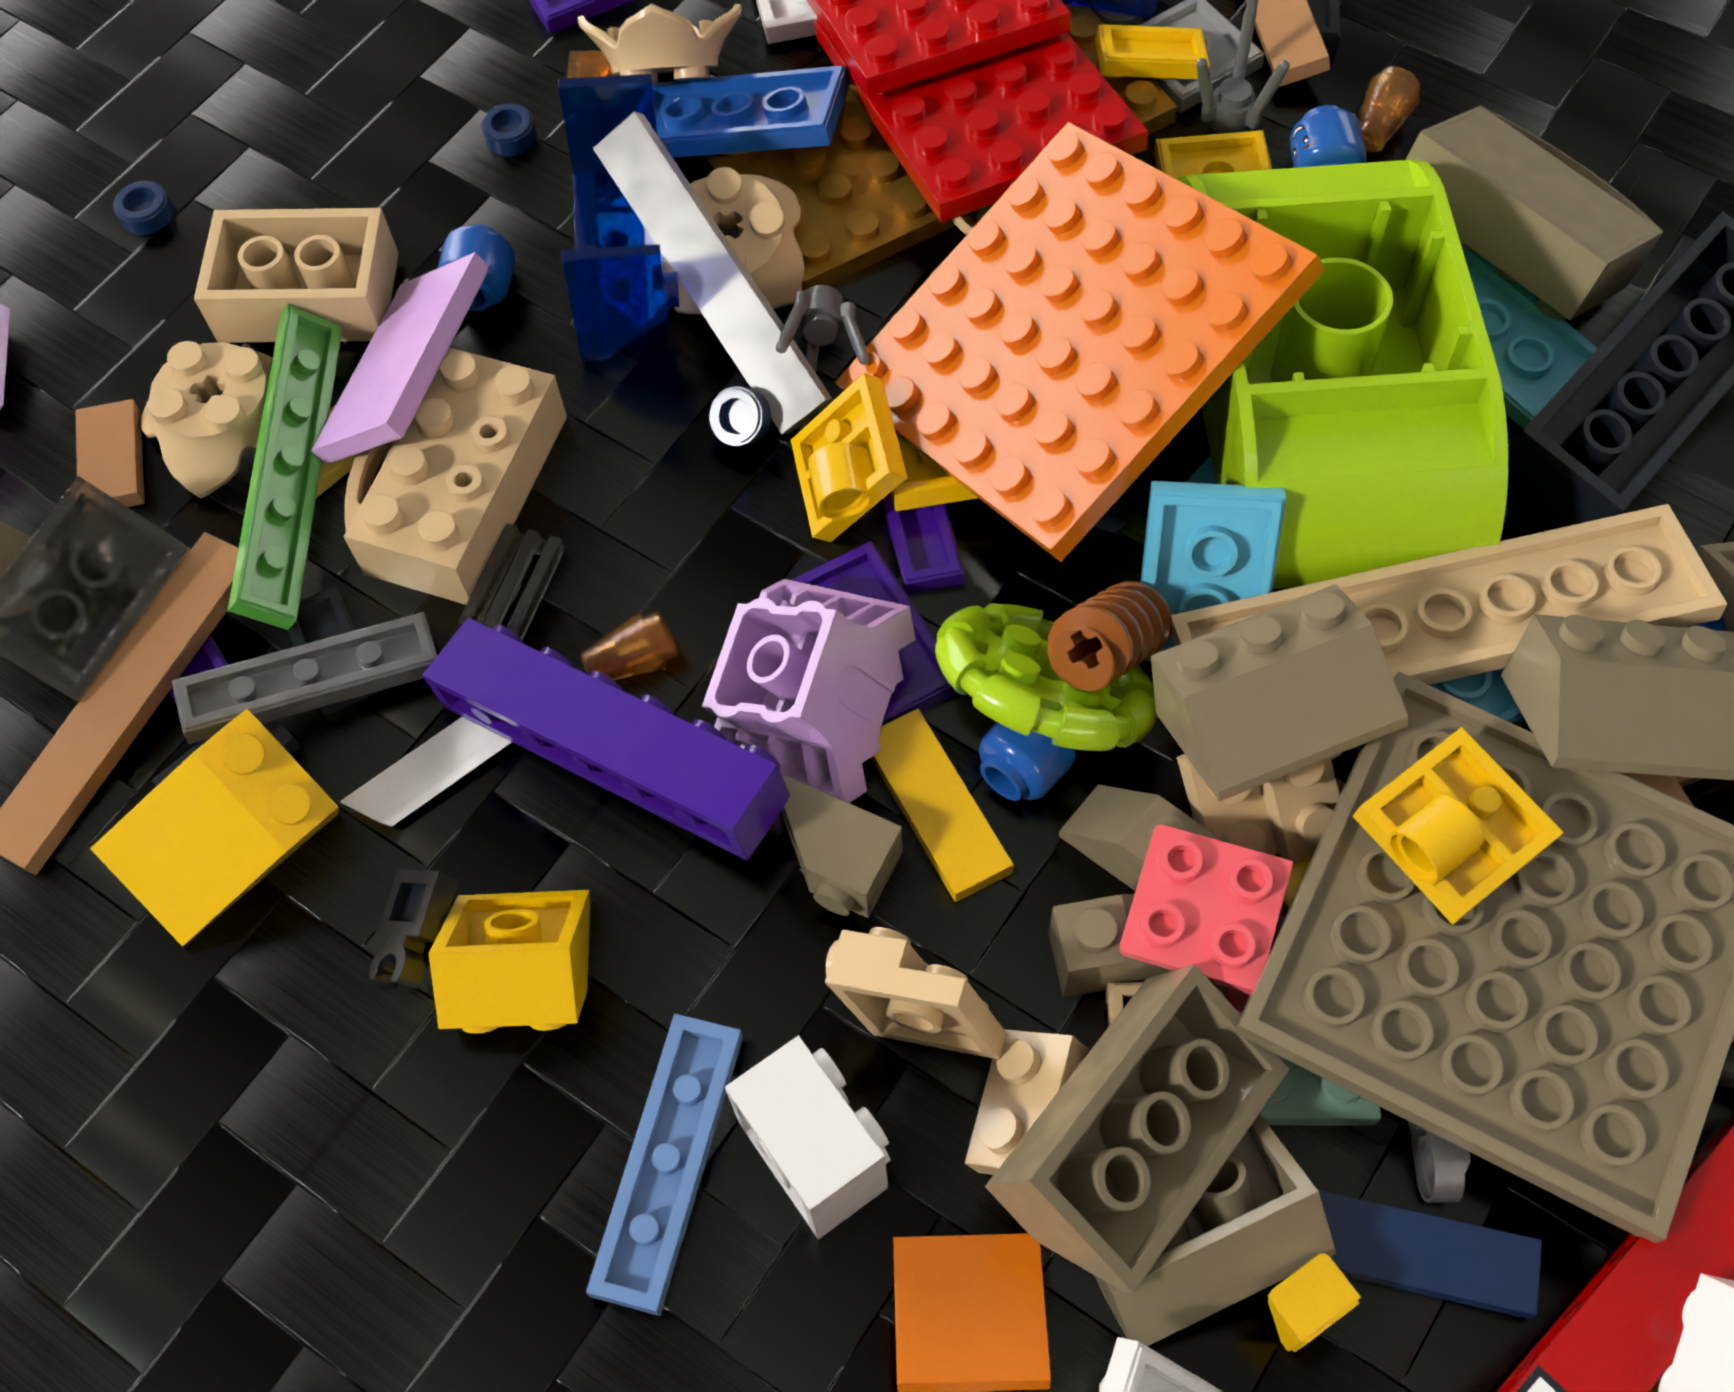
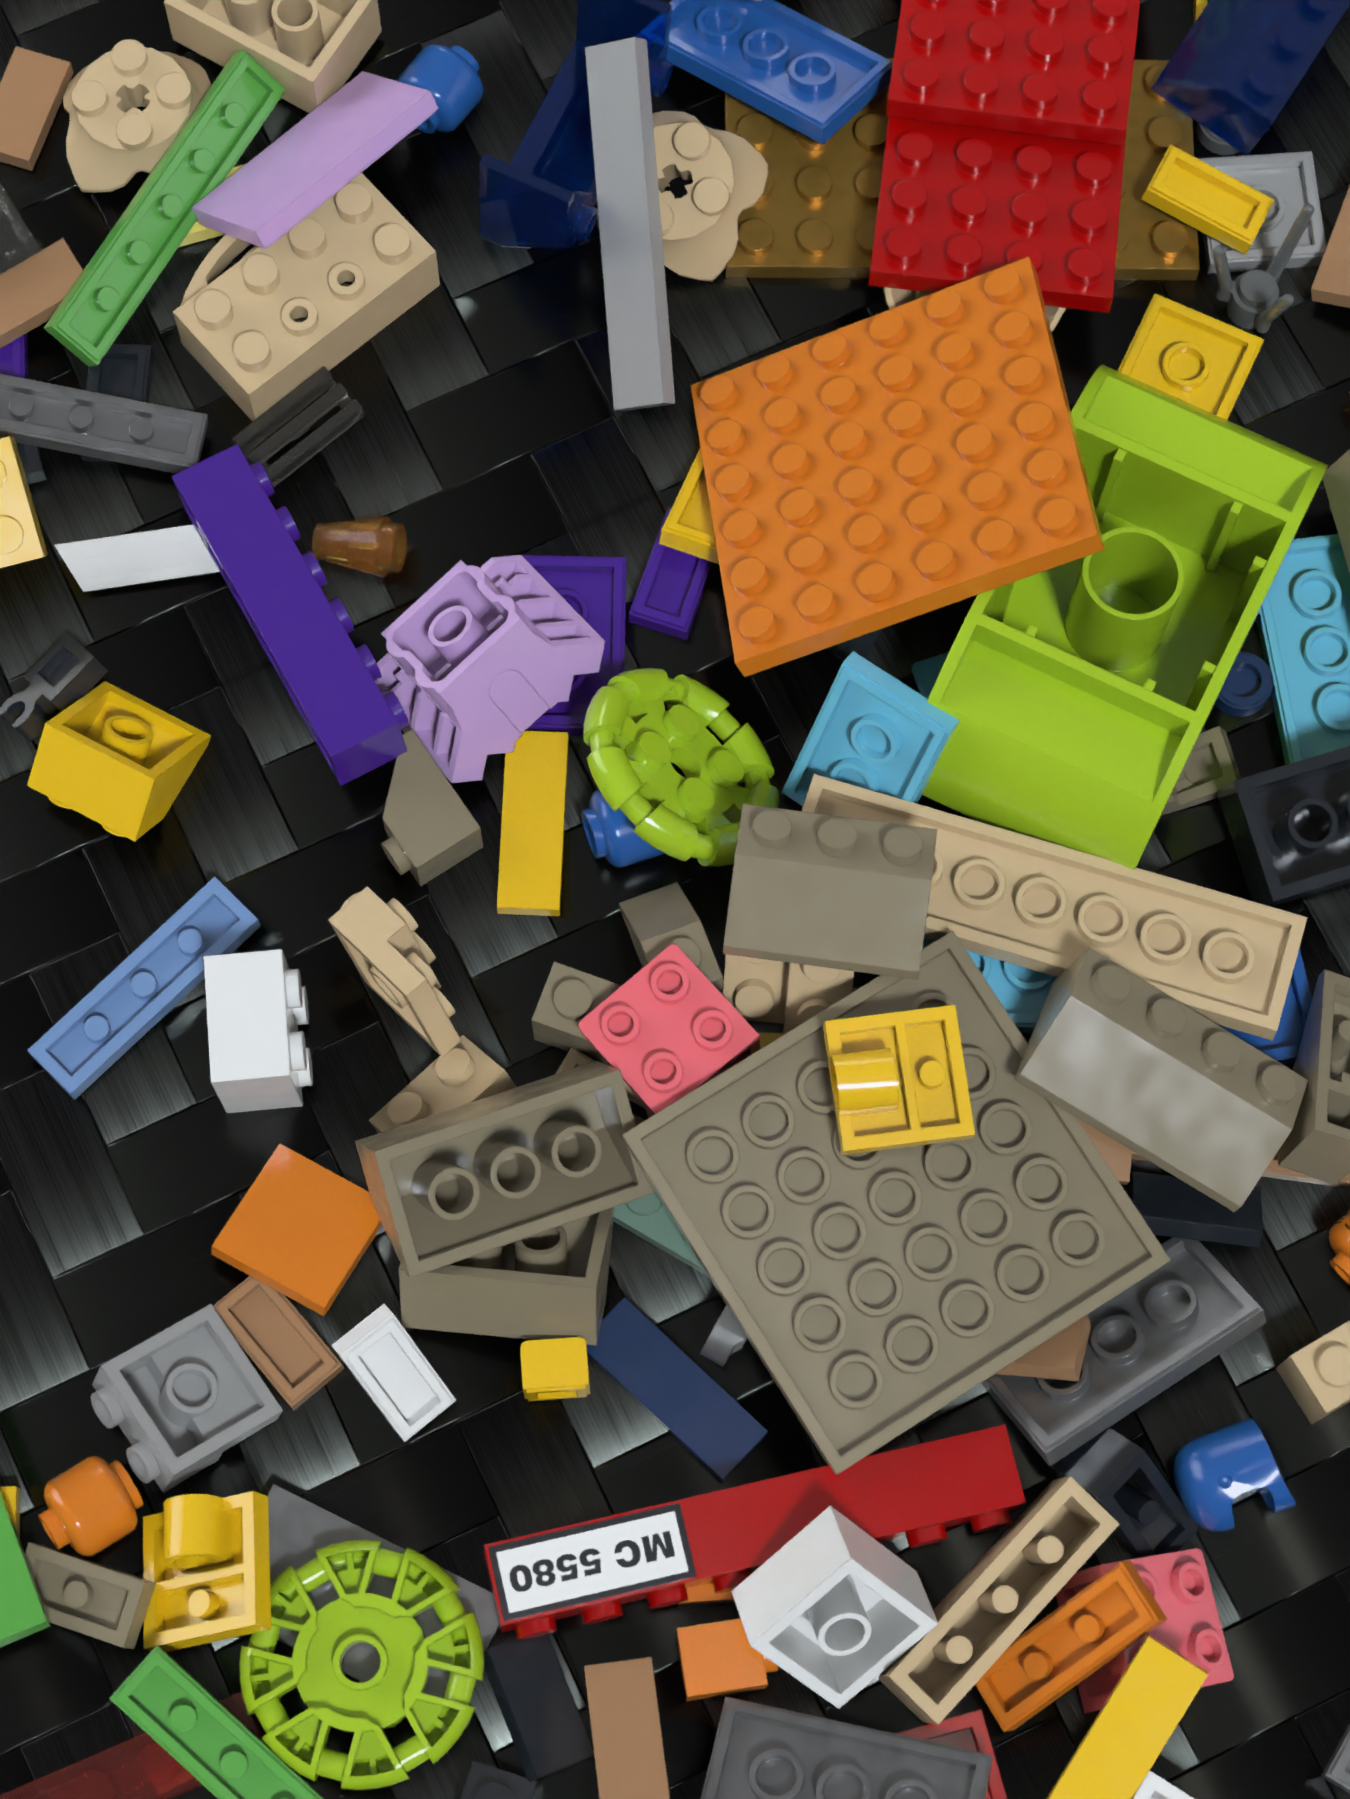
camera: 25 degrees right, 10 degrees up
tile [710,387,771,446] -> none
dark grey plant [776,285,870,430] -> none
yellow plate [791,373,908,542] -> none
dark orange piece [1047,581,1172,691] -> none
blue head [1290,105,1367,168] -> none

